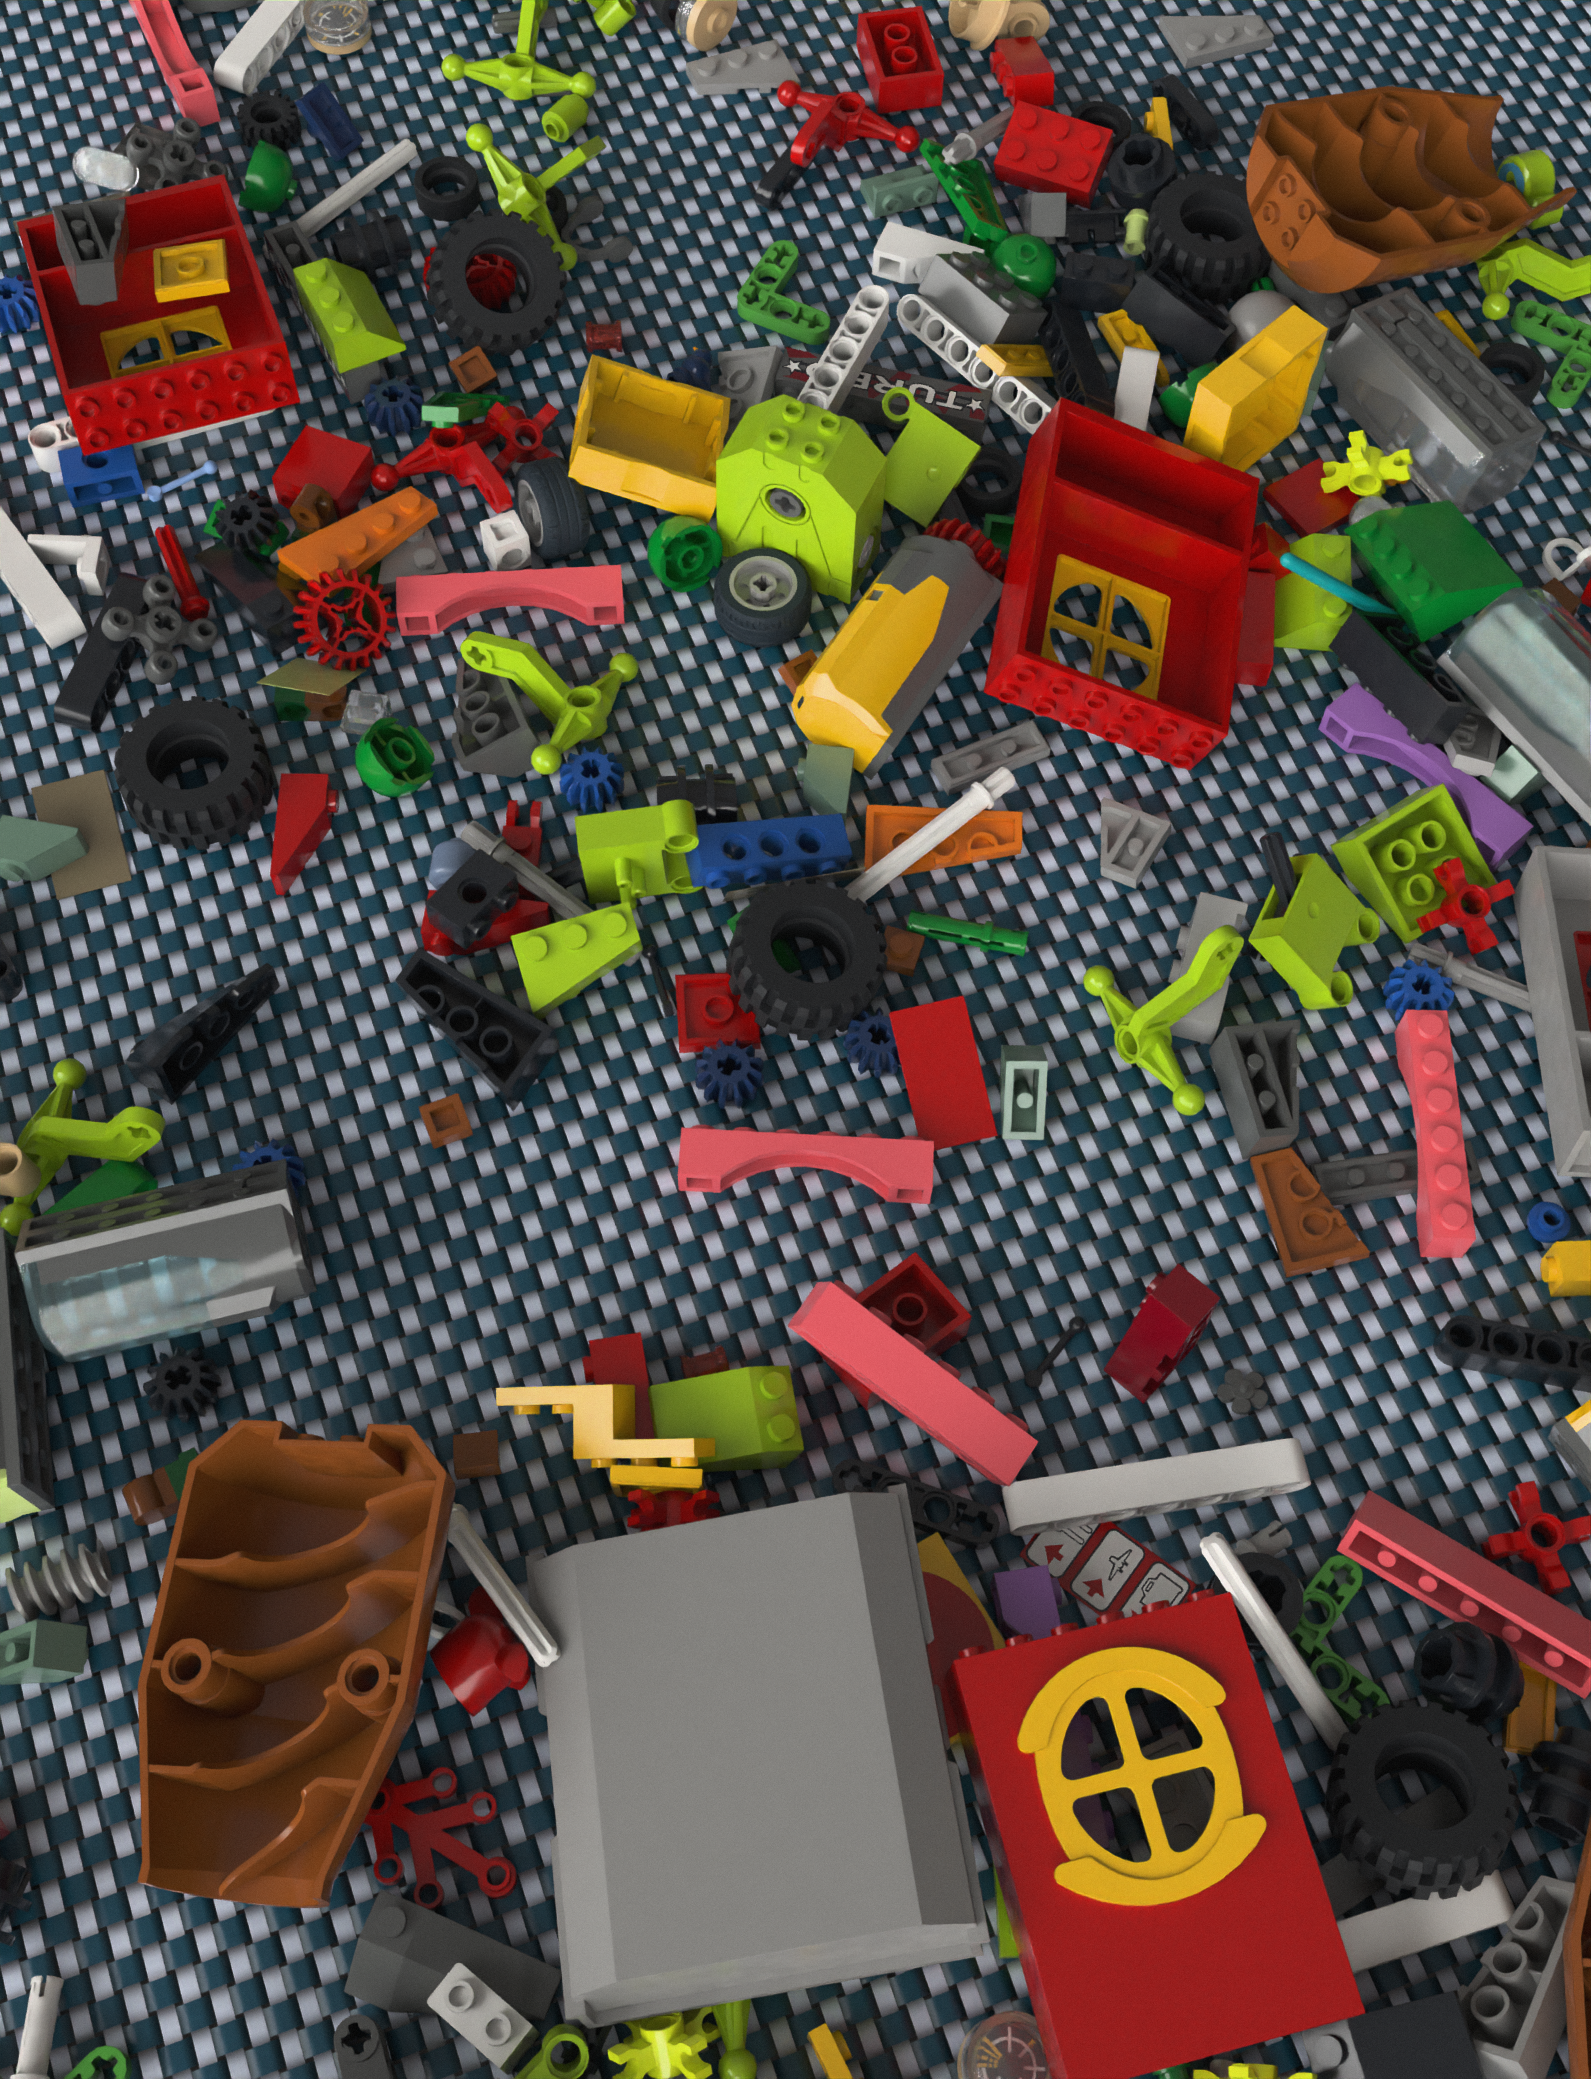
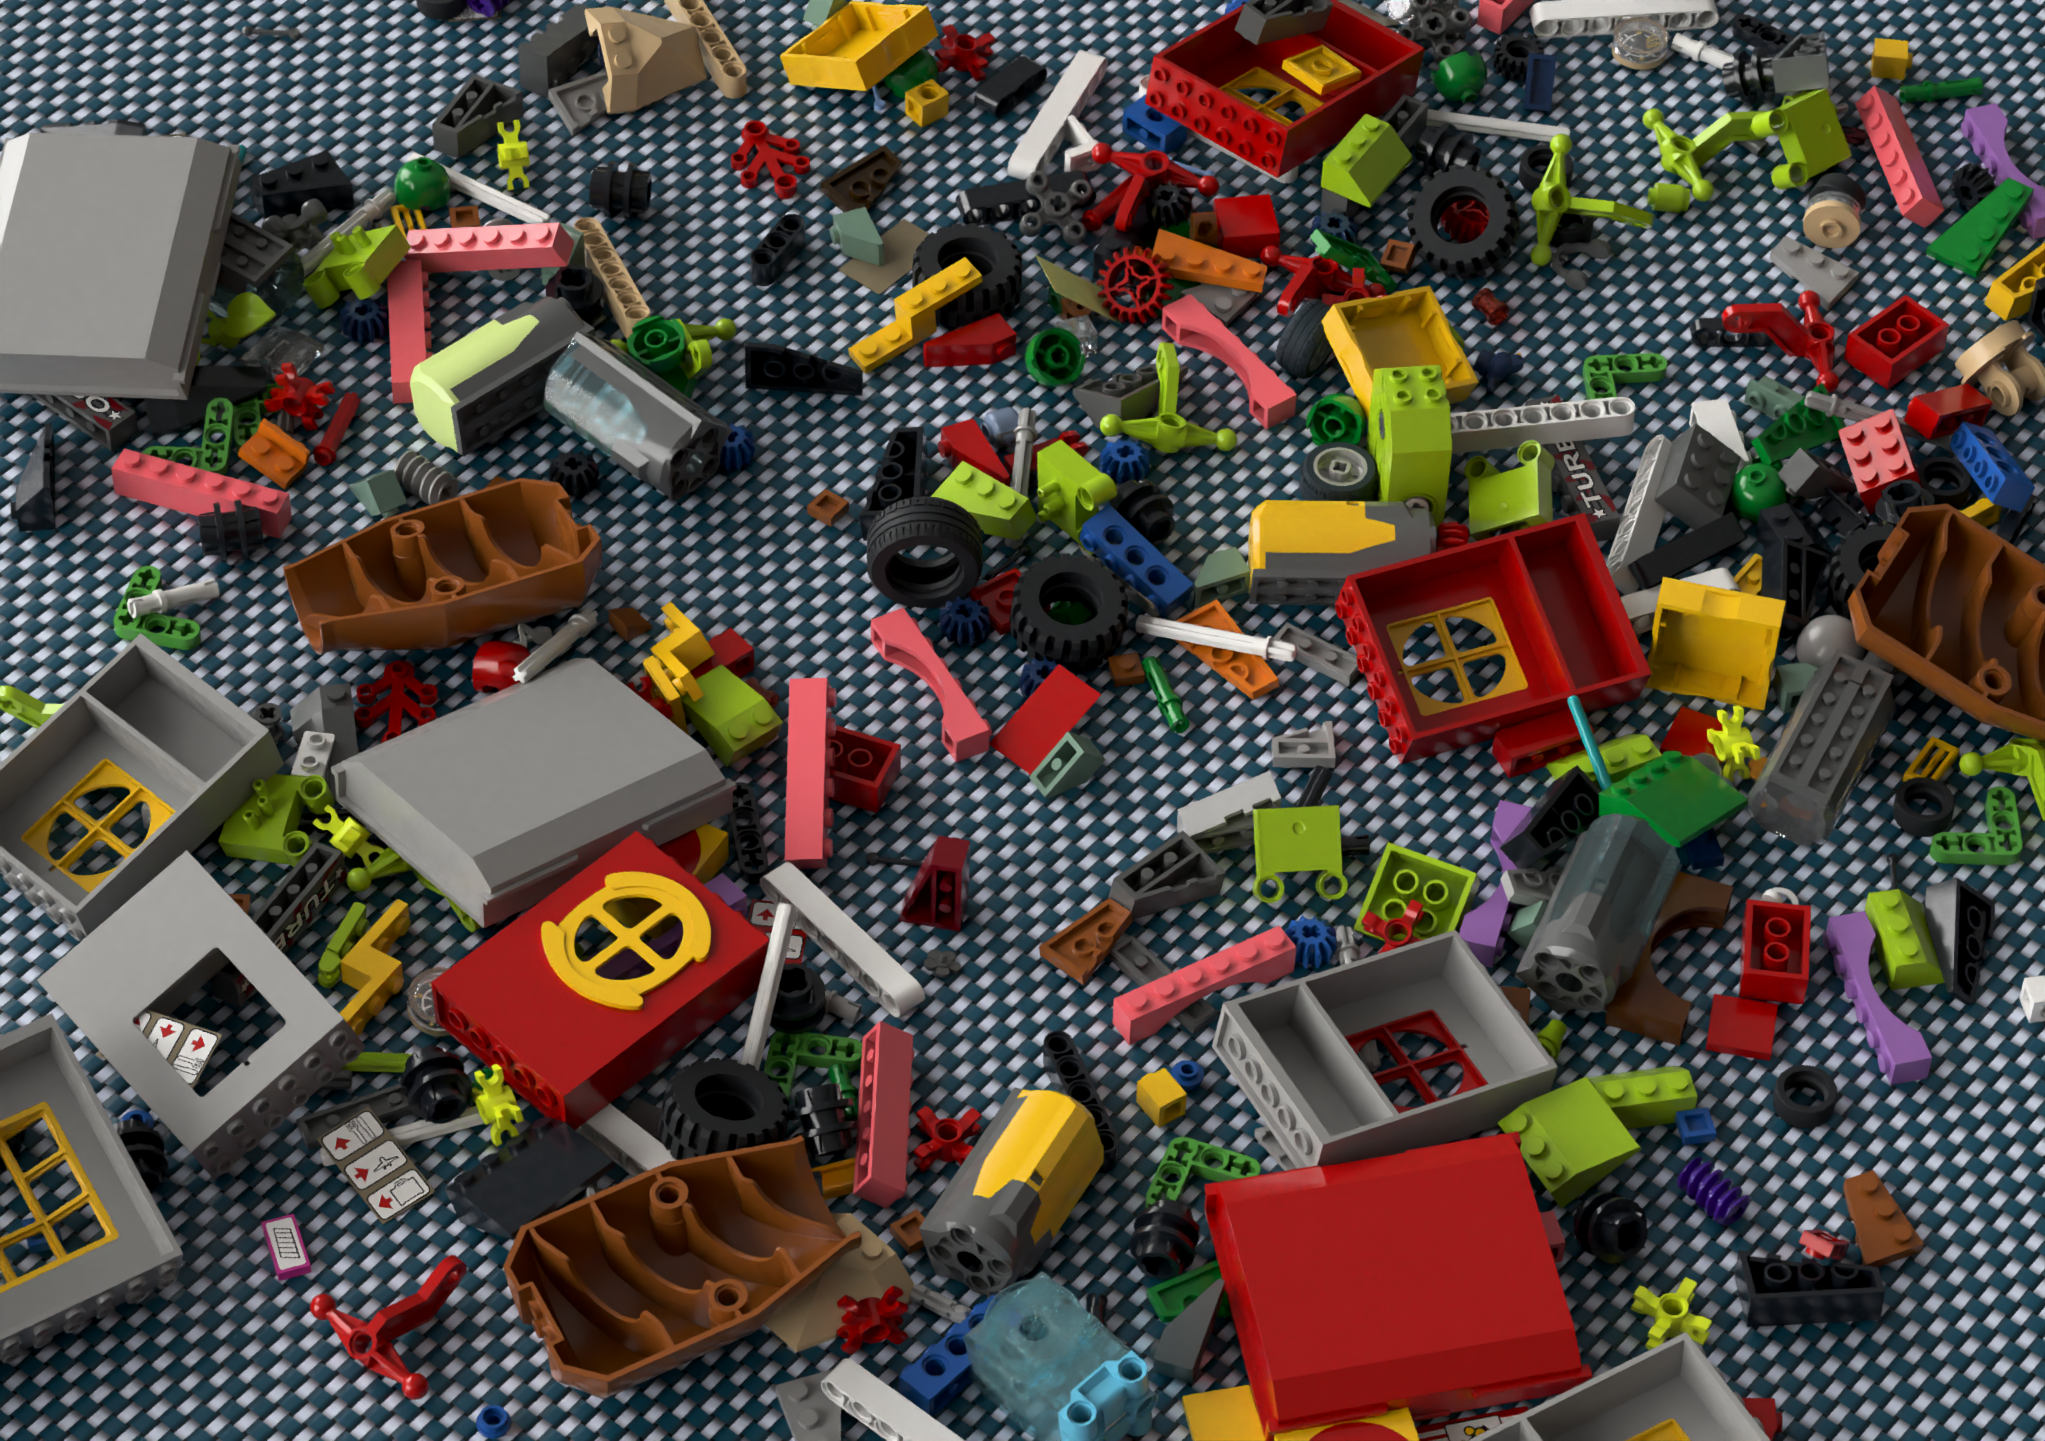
camera: 60 degrees right, 15 degrees down
black brick [425,849,520,950] -> none
white brick [480,510,532,571] -> none
light grey wing [718,345,783,444] -> none
yellow tile [976,344,1054,377] -> none
lime piece [1083,925,1244,1116] -> none
red brick [1248,522,1292,581] -> none
none -> green cylinder [627,315,687,375]
none -> green pin [827,1063,858,1122]
none -> yellow bracket [848,257,983,374]
none -> black tyre [867,496,983,608]
none -> red piece [1091,142,1220,233]
none -> blue brick [1949,421,2035,512]

